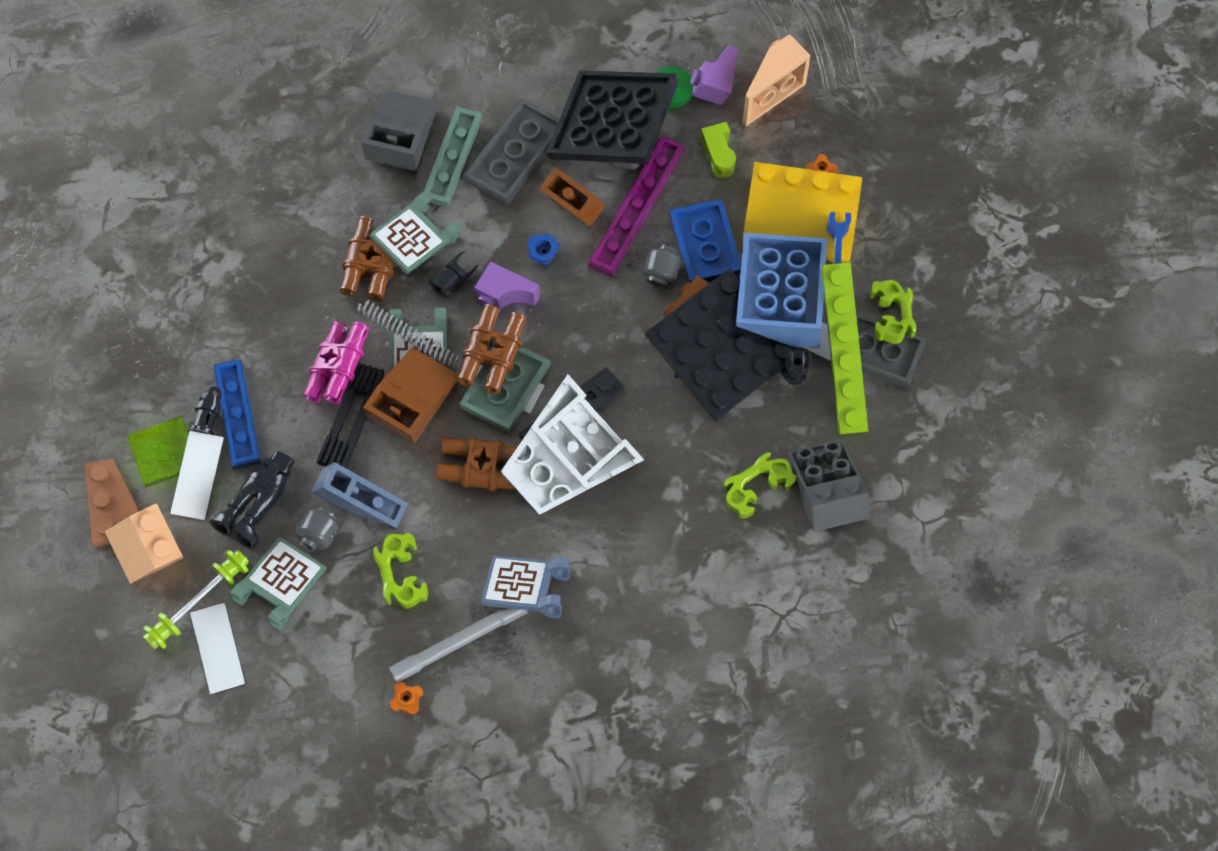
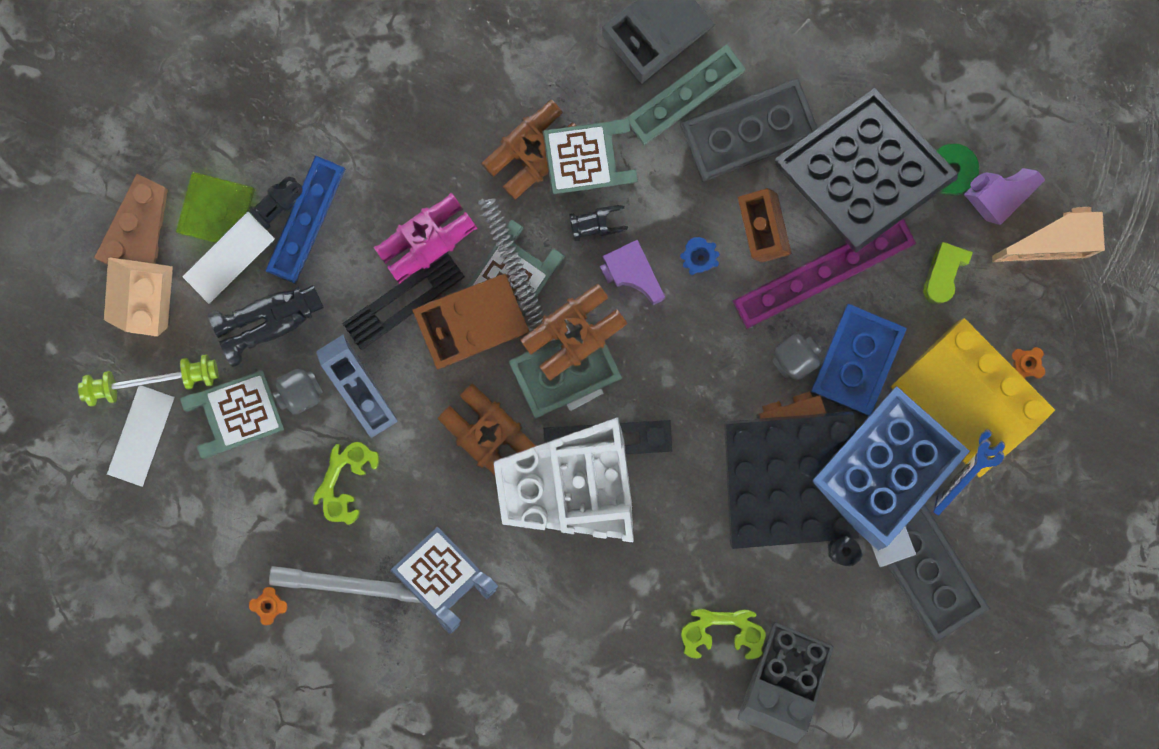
camera: 40 degrees right, 20 degrees up
lime plate [821,262,868,434] -> none
lime helmet [870,280,917,344] -> none

